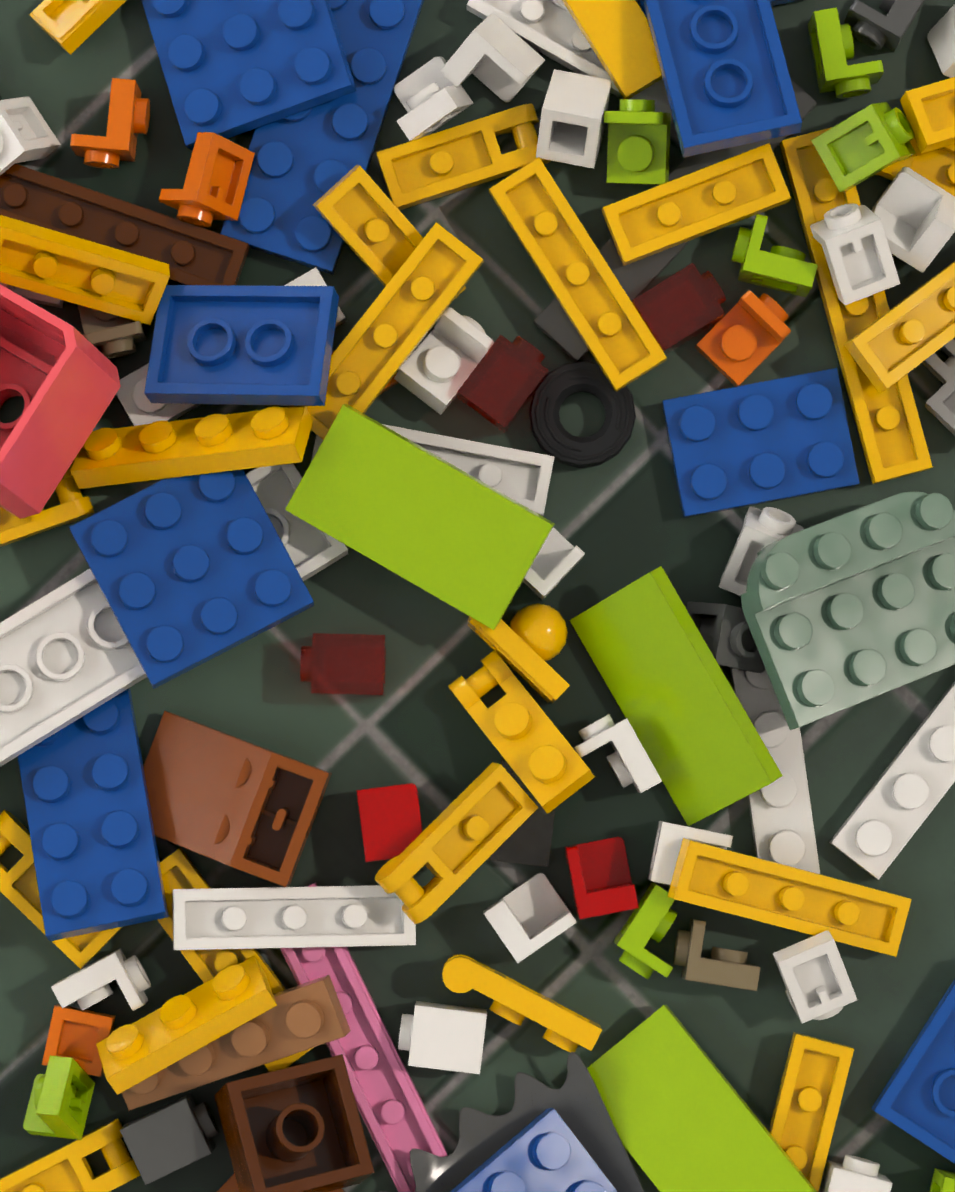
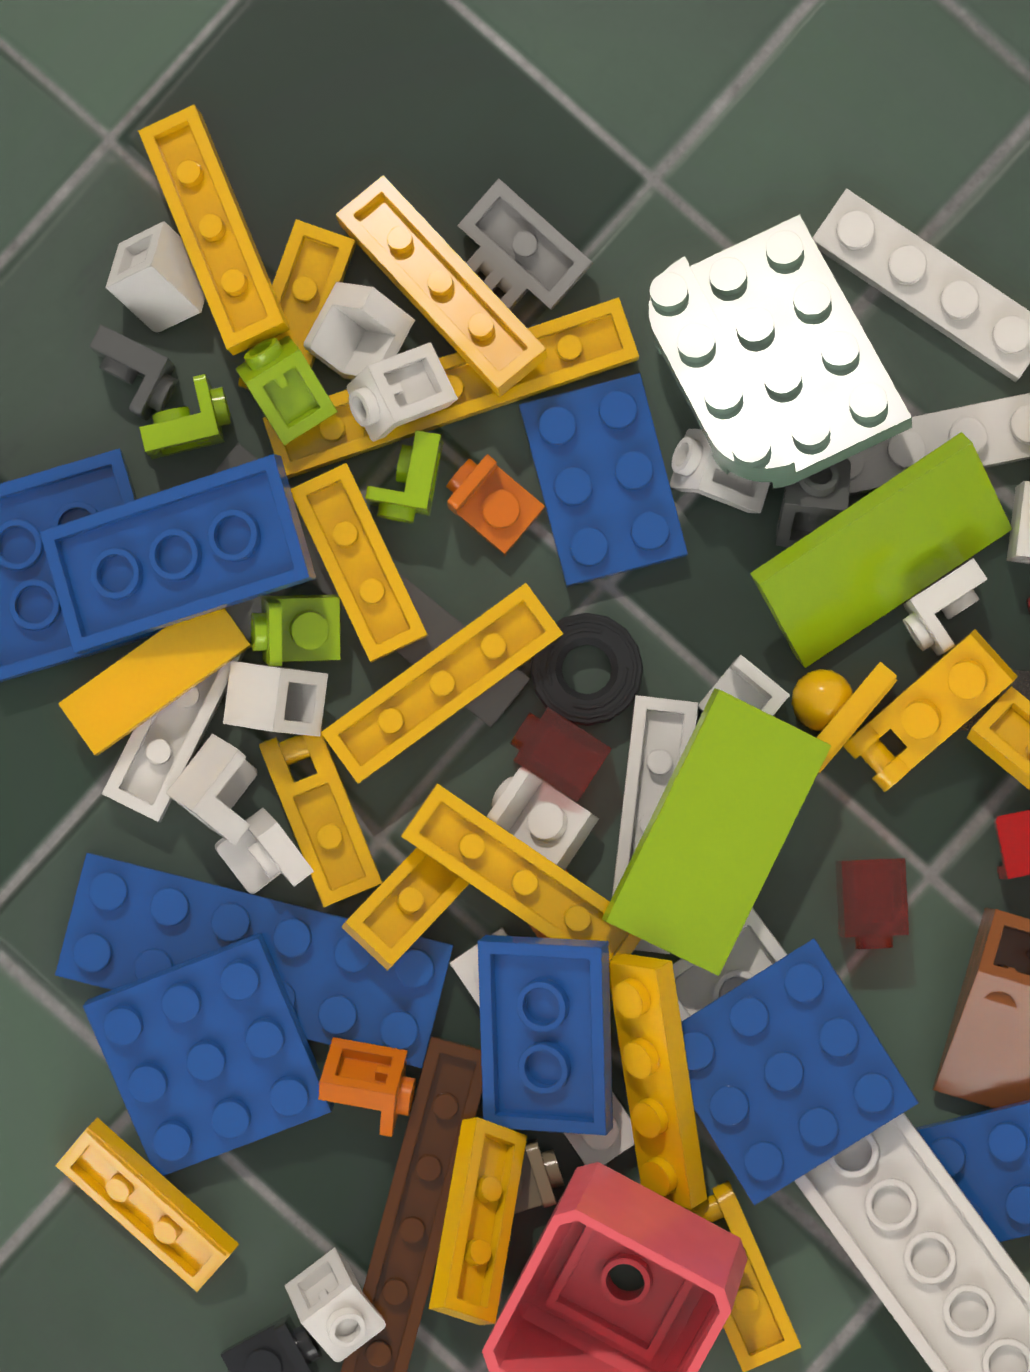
camera: 90 degrees left, 0 degrees up
orange bracket [70,78,150,169] -> none
clear red brick [632,263,726,355] -> none

